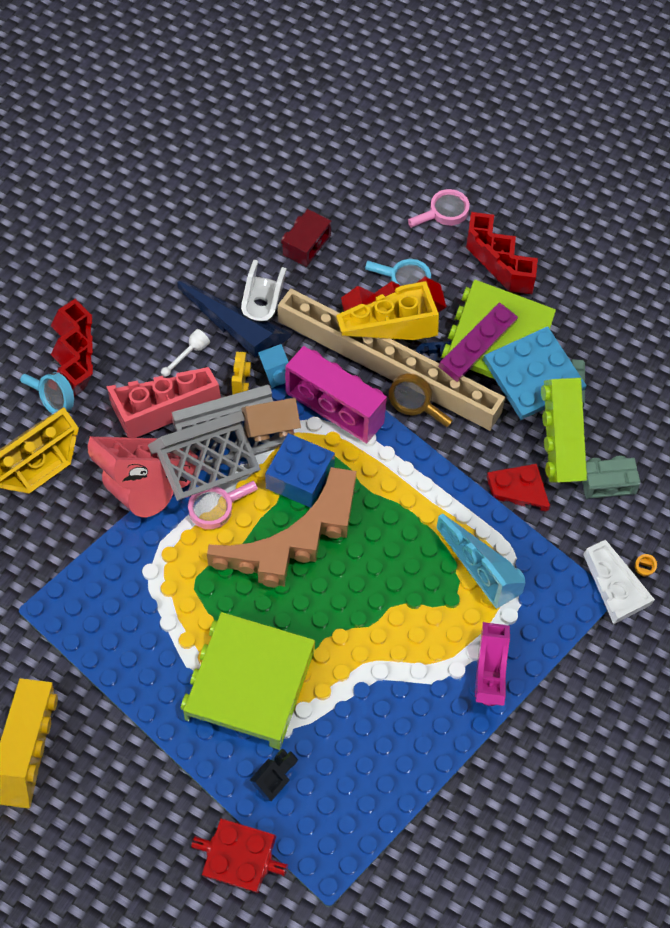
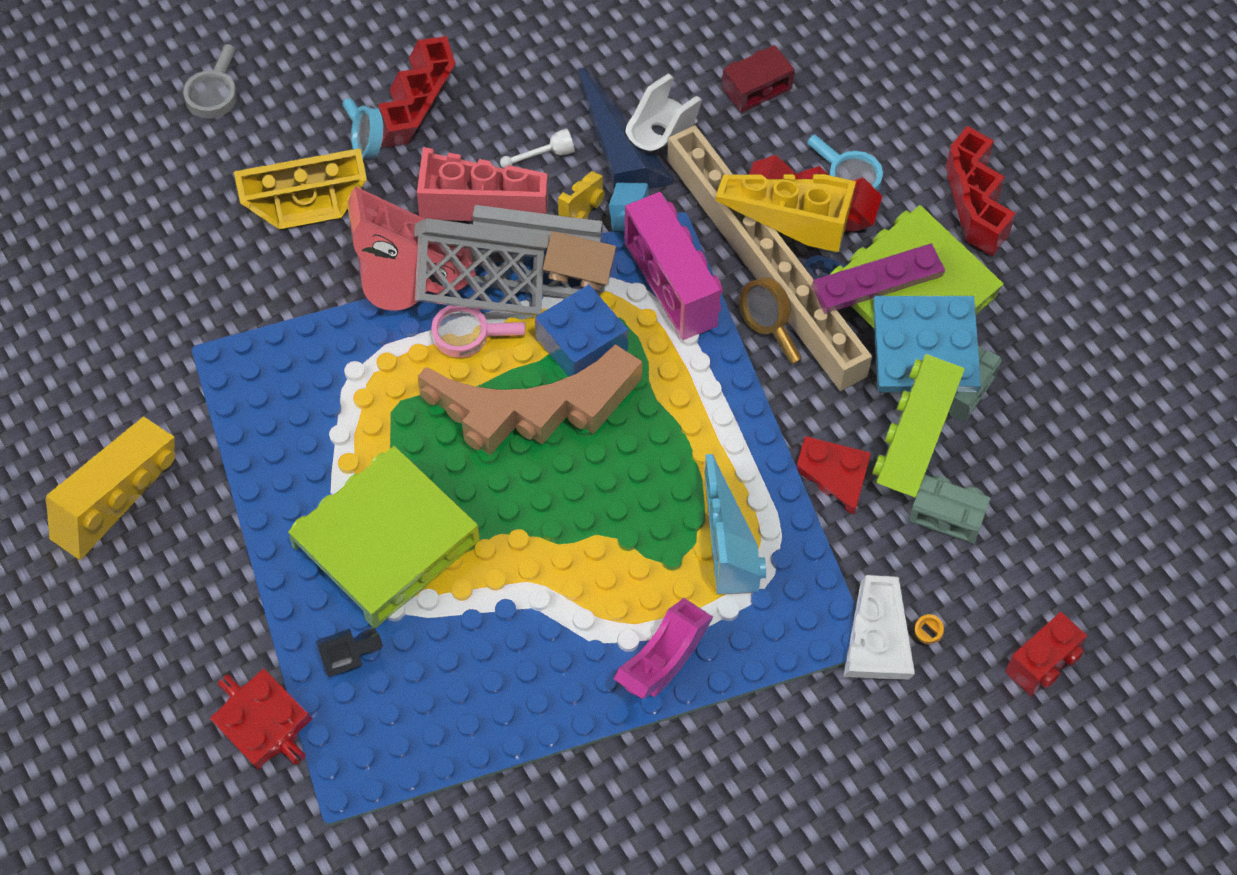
camera: 30 degrees right, 0 degrees up
bright pink piece [408,189,470,228] -> none

